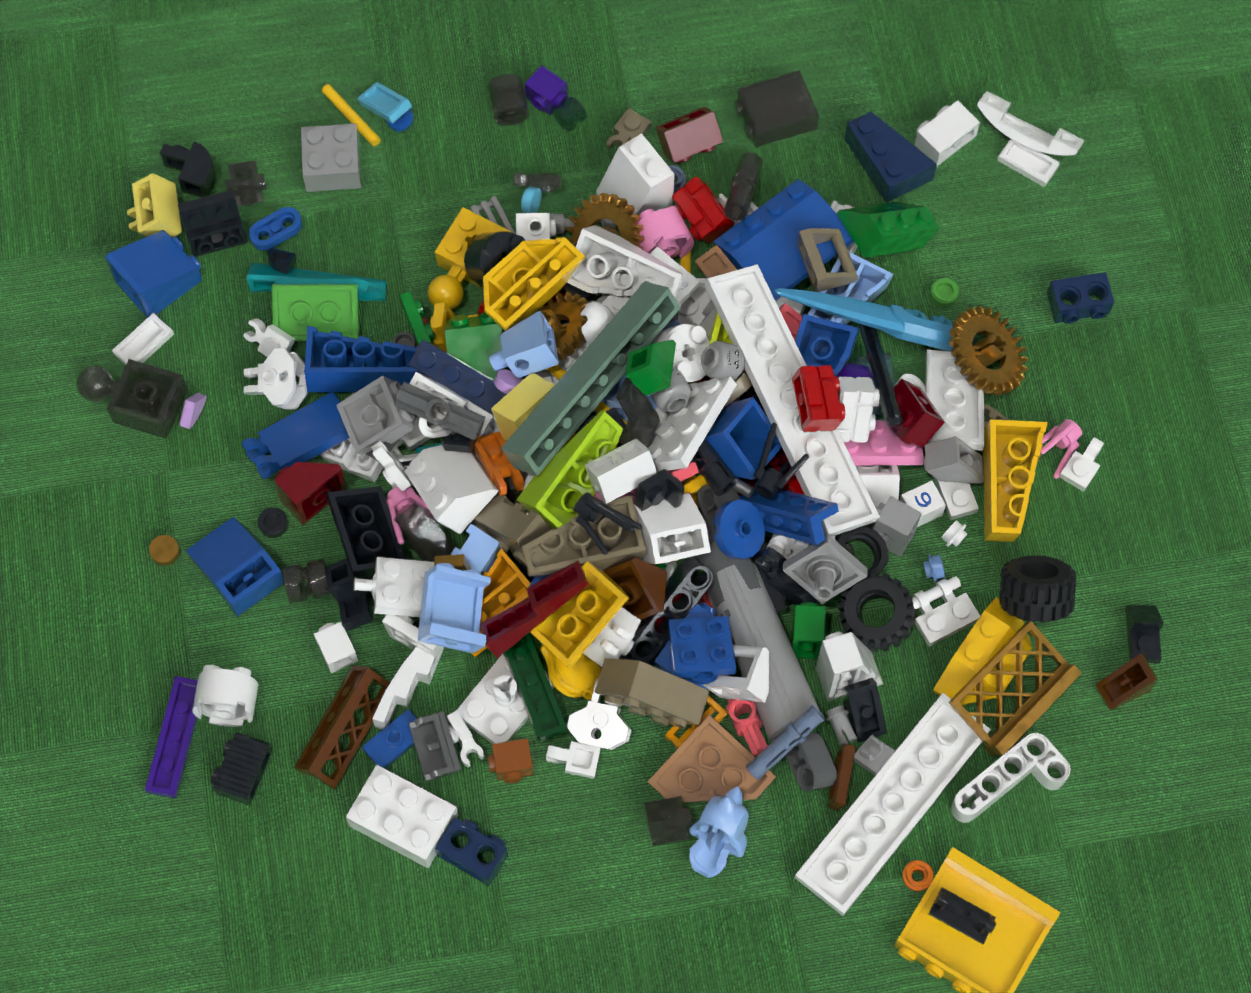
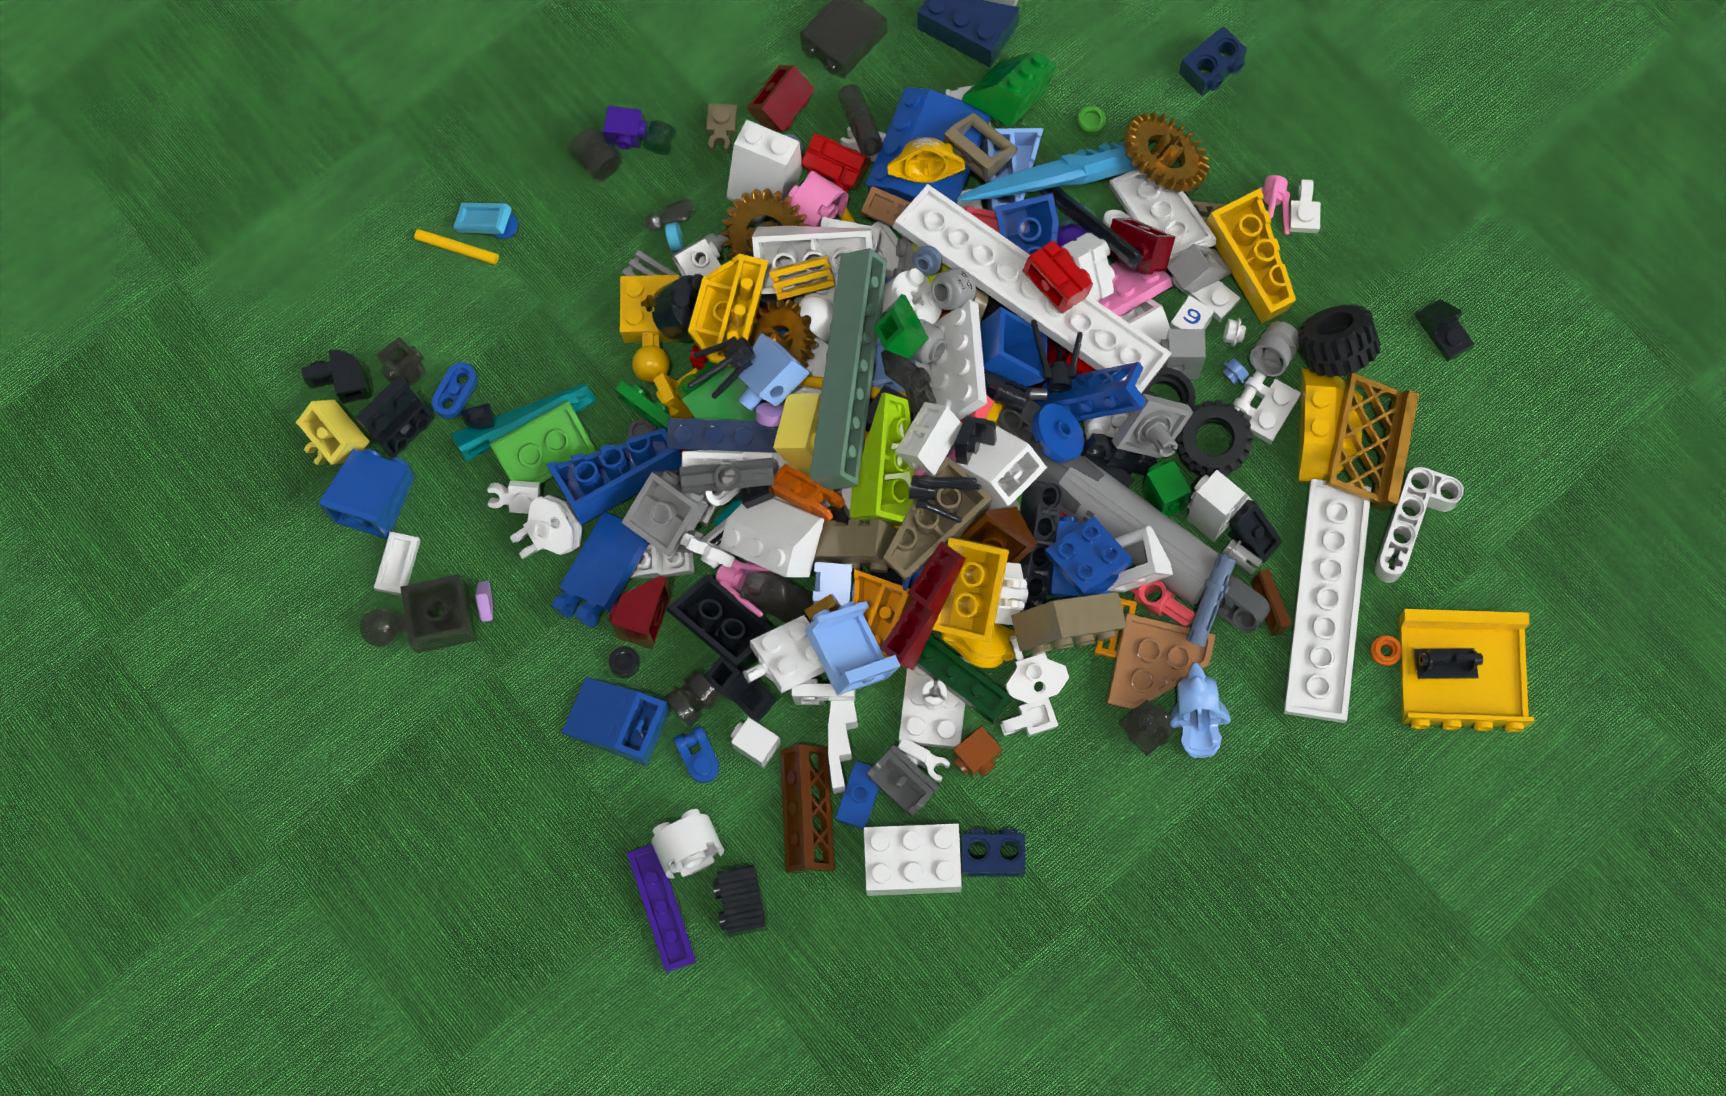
camera: 25 degrees left, 5 degrees up
pearl gold tile [149,535,180,566] -> none
light grey brick [301,124,361,192] -> none
light grey tile [854,735,895,776] -> none
reddish brown slope [1095,653,1158,710] -> none
none -> blue plate [673,725,720,784]
none -> black plant [687,336,756,399]
none -> yellow tile [769,255,836,300]
none -> yellow hat [887,137,965,183]
none -> sand blue plate [912,246,942,275]
none -> light grey wheel [1250,321,1301,377]

